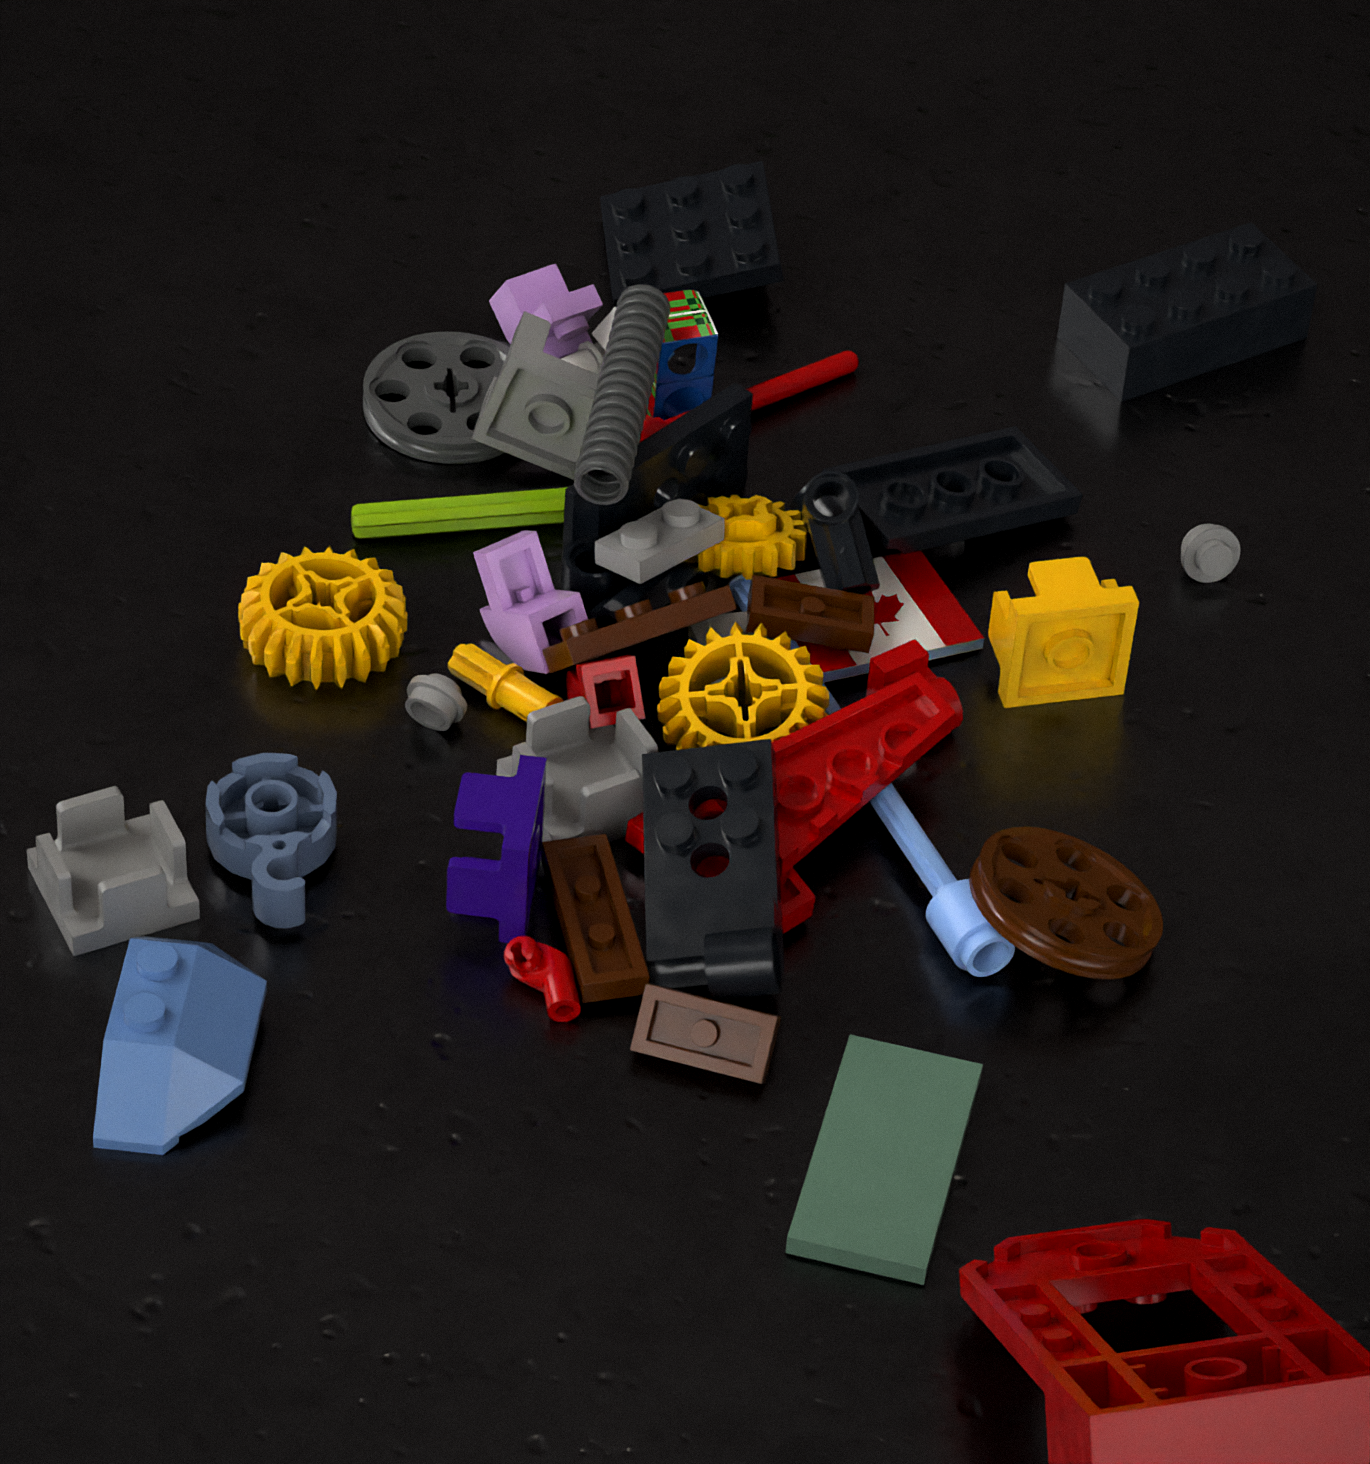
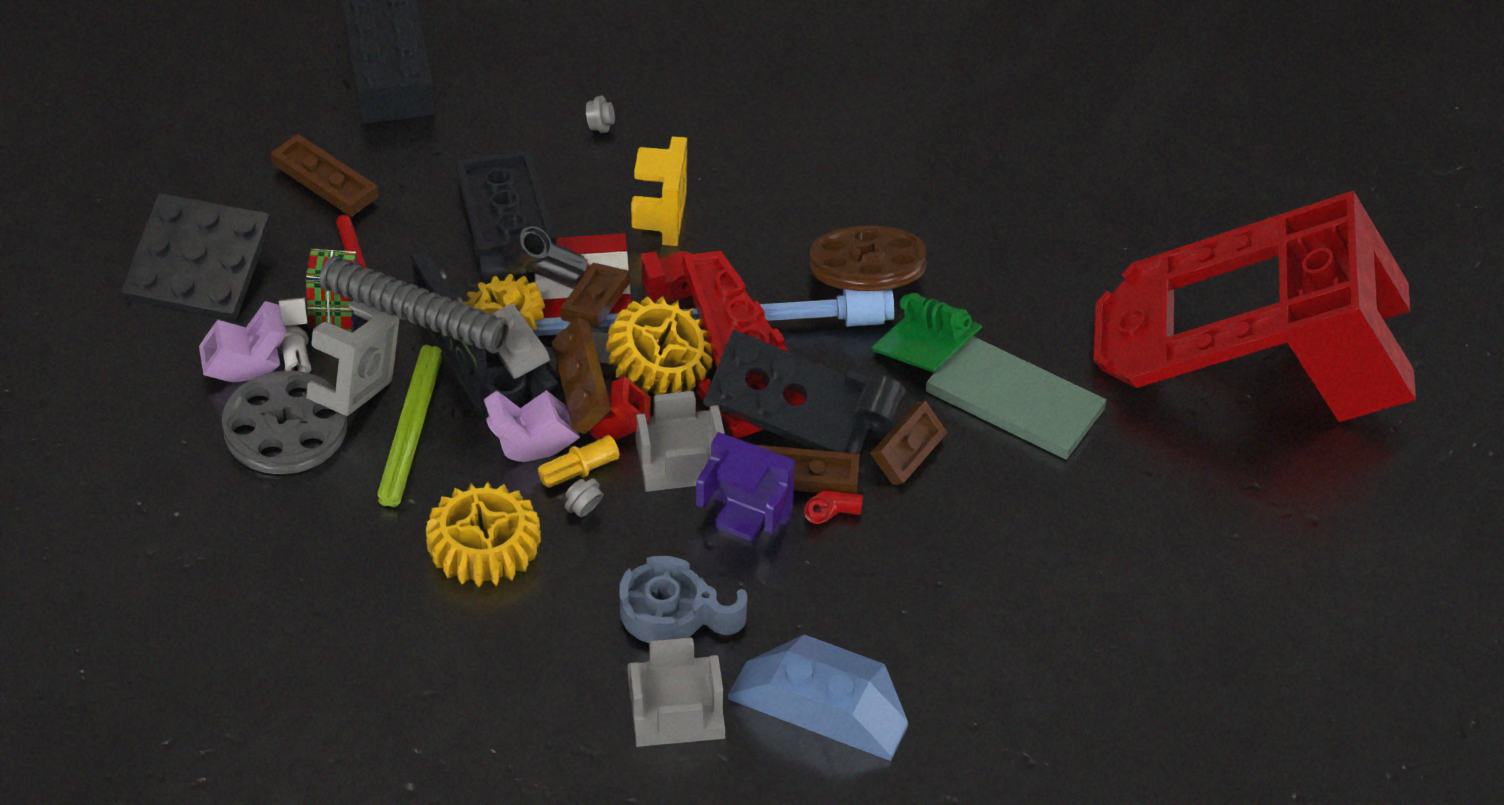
camera: 70 degrees left, 5 degrees up
none -> reddish brown plate [270,134,379,217]
none -> green hinge [871,293,982,373]

